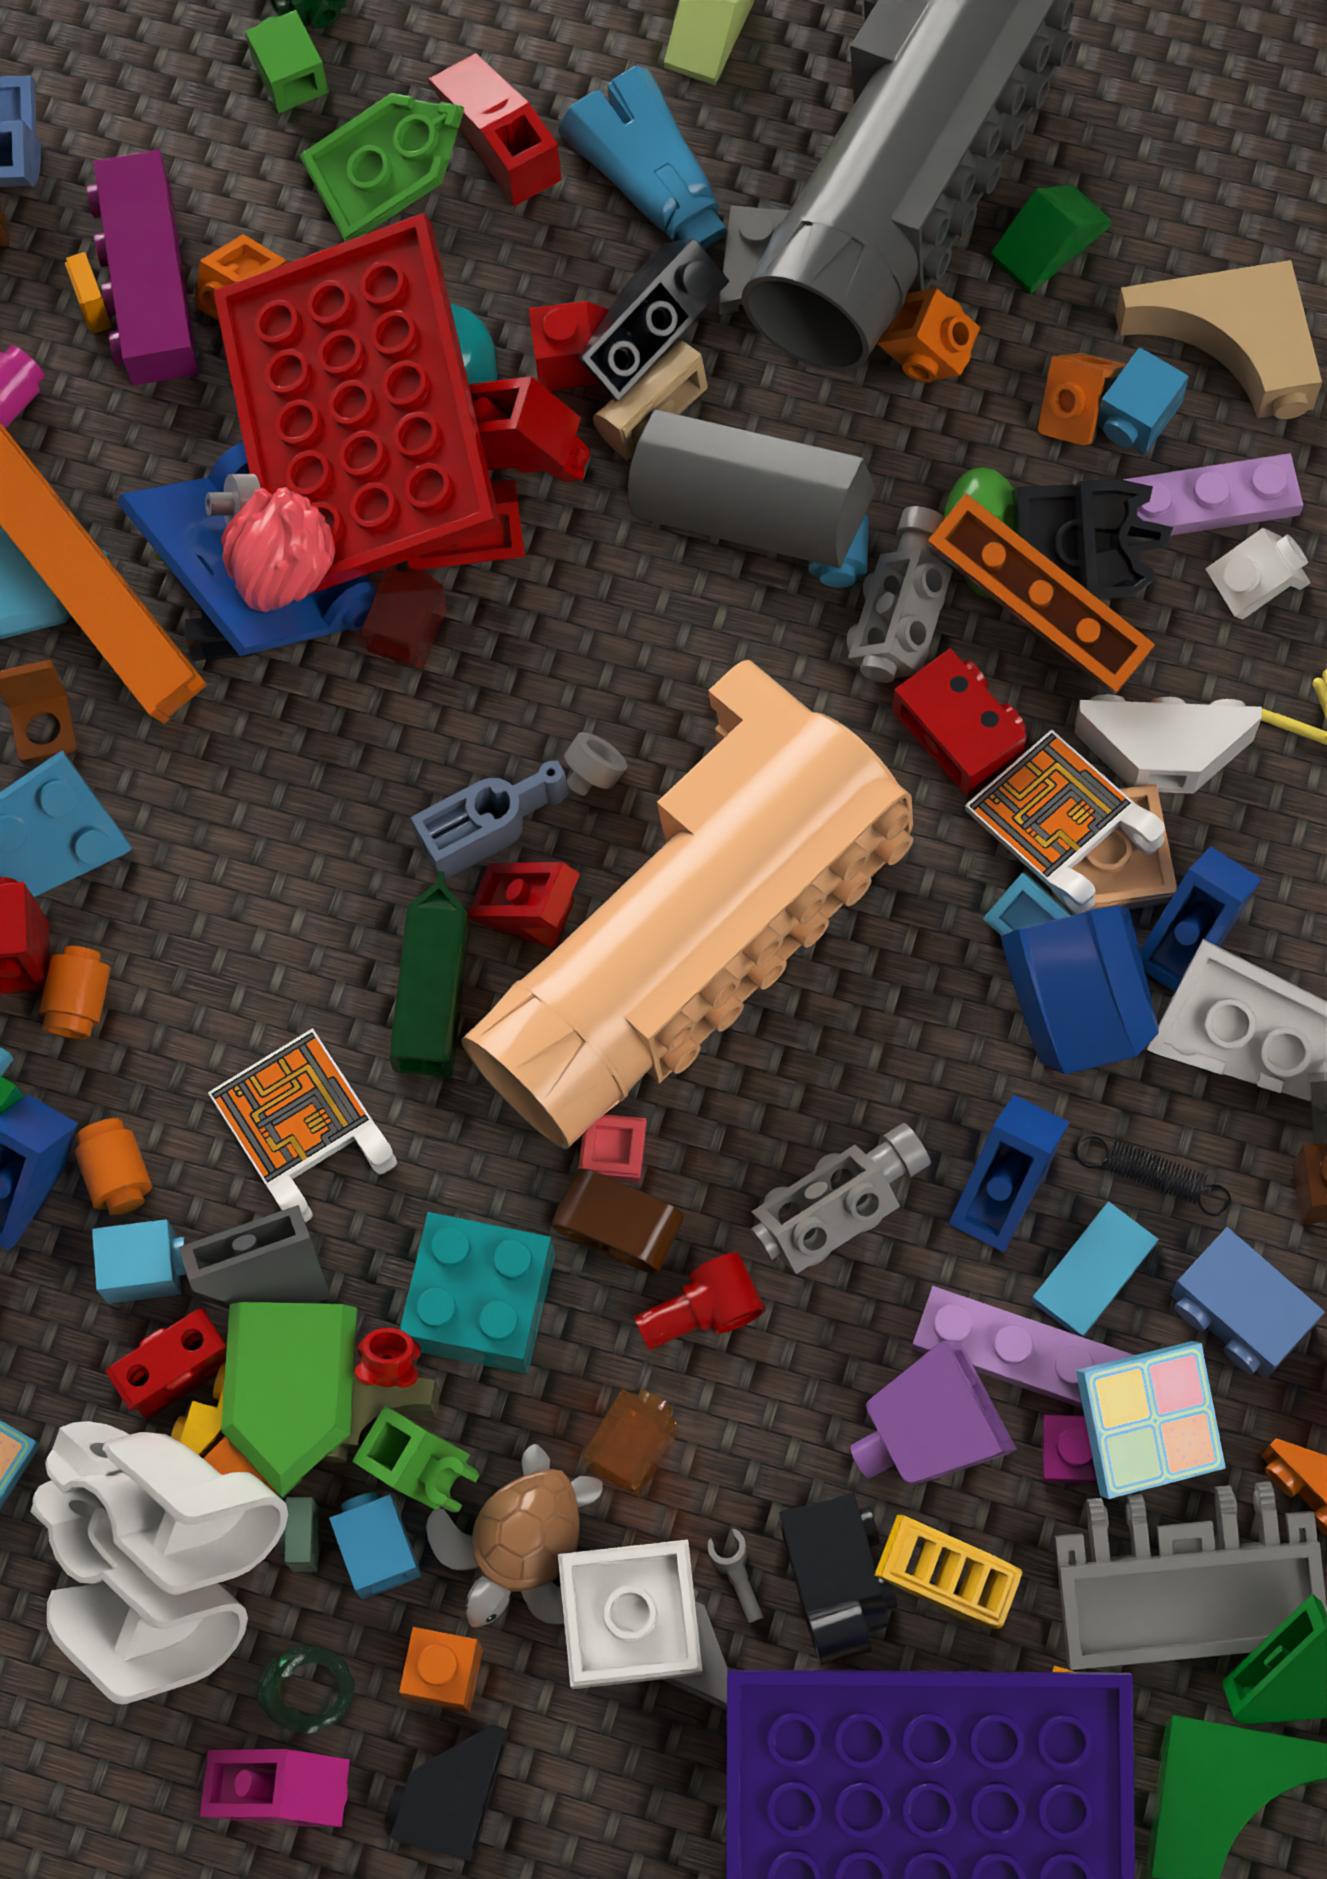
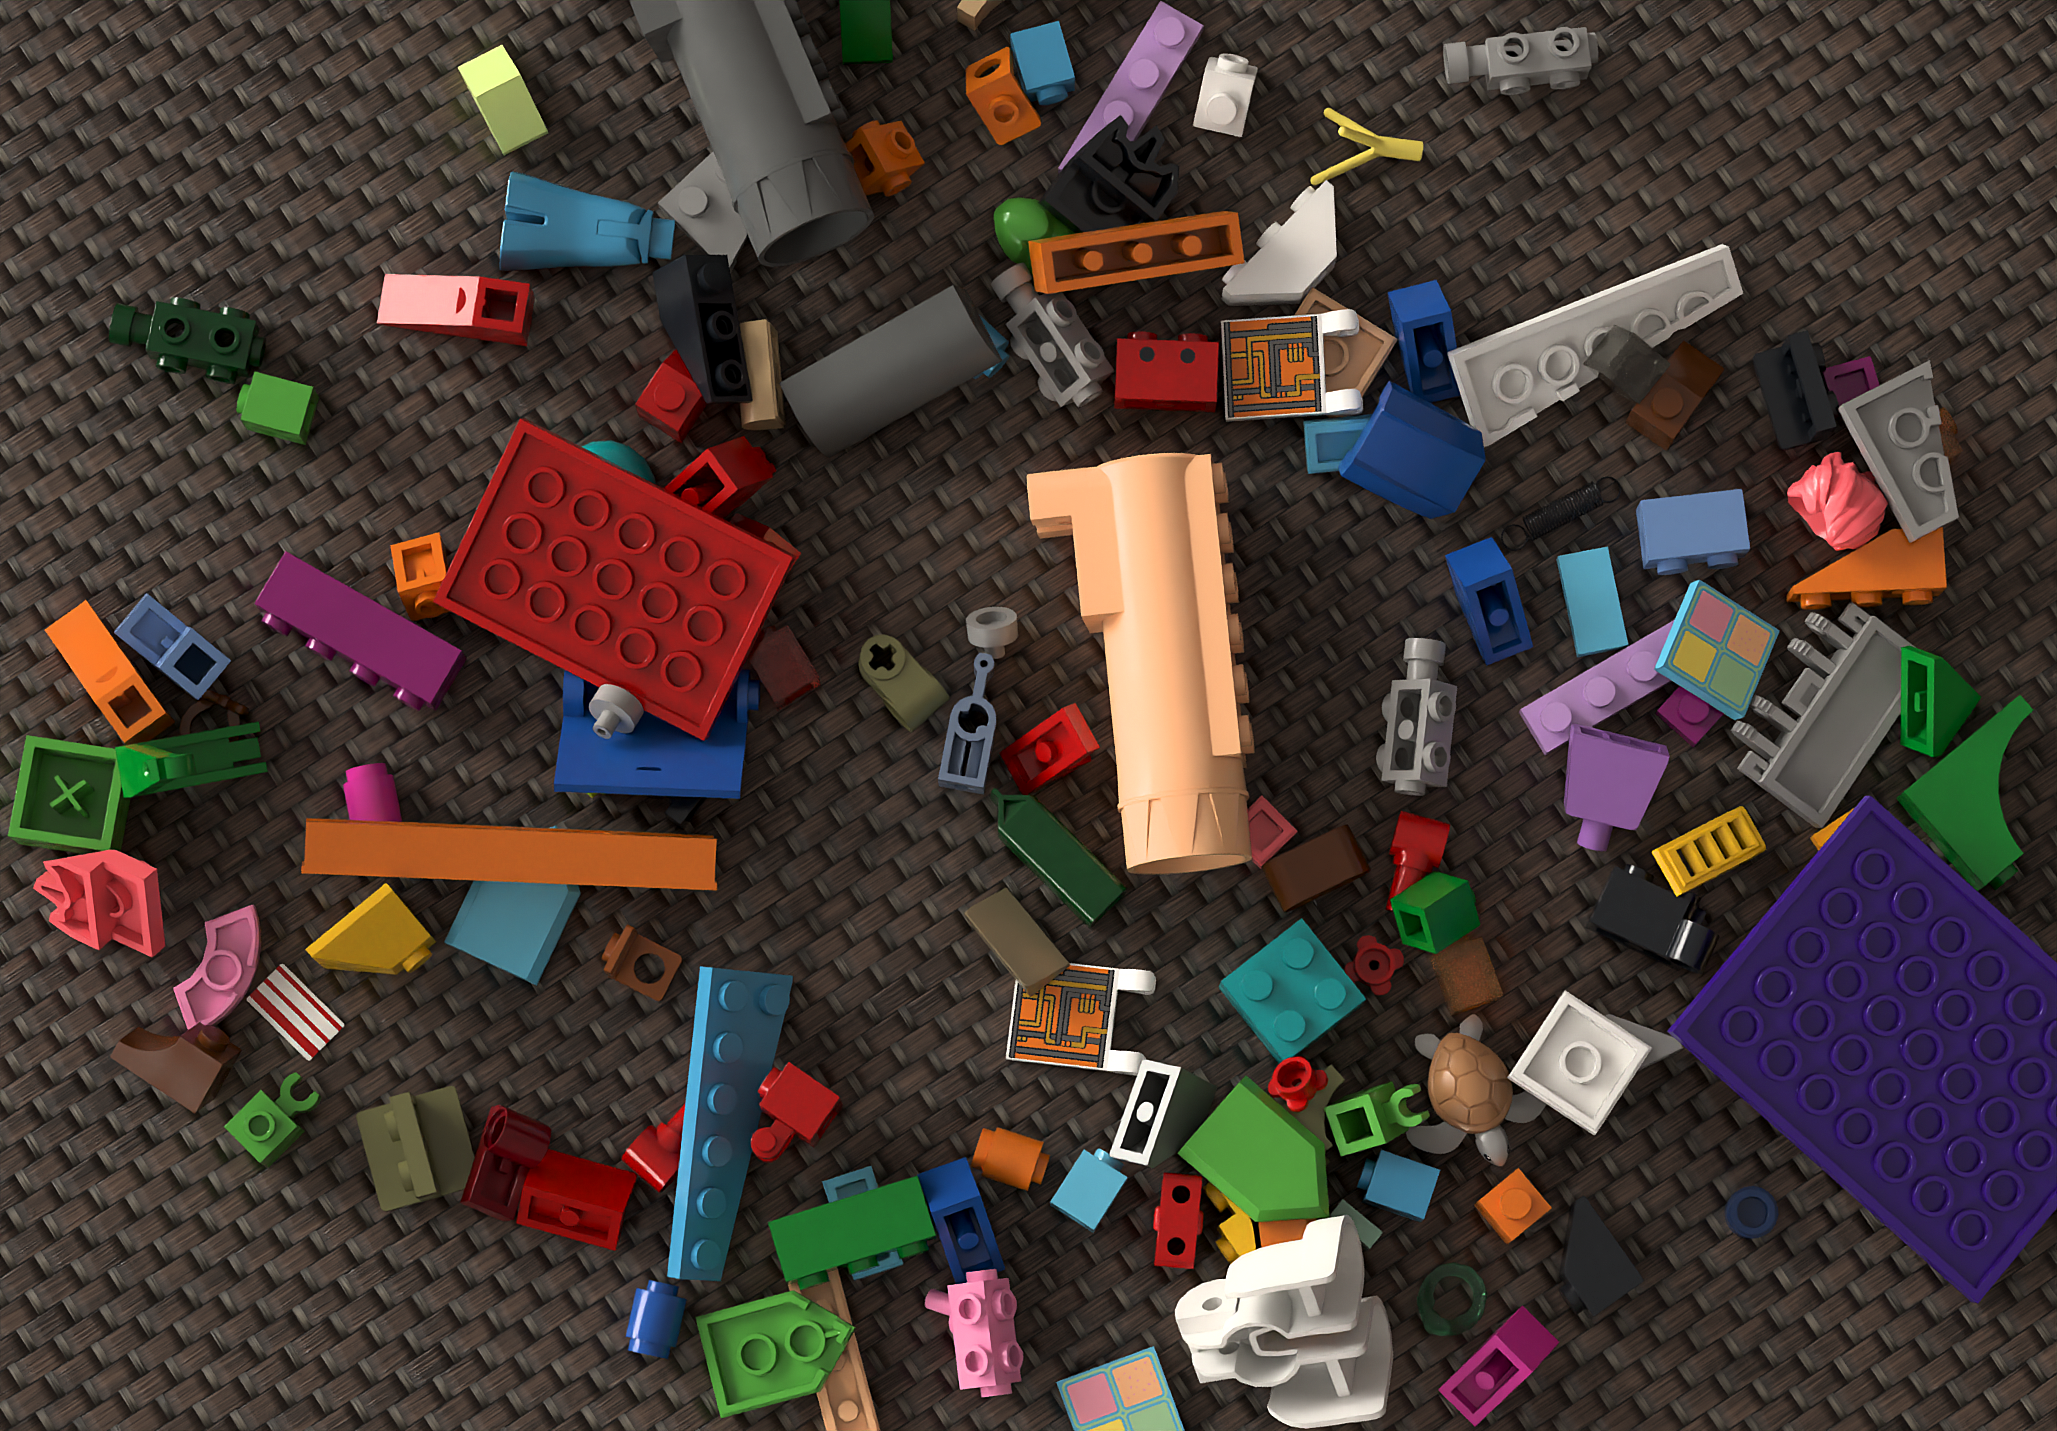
camera: 55 degrees left, 10 degrees up
orange brick [39,946,111,1039] -> none
light orange tile [65,252,112,334] -> none
coral hair [221,487,335,613] -> none
bright green tile [299,93,465,242] -> none
light grey hand [707,1529,764,1624] -> none
none -> olive piece [858,634,950,733]
none -> dark tan slope [964,887,1070,997]
none -> red plate [1344,935,1404,996]
none -> green brick [1390,871,1480,954]

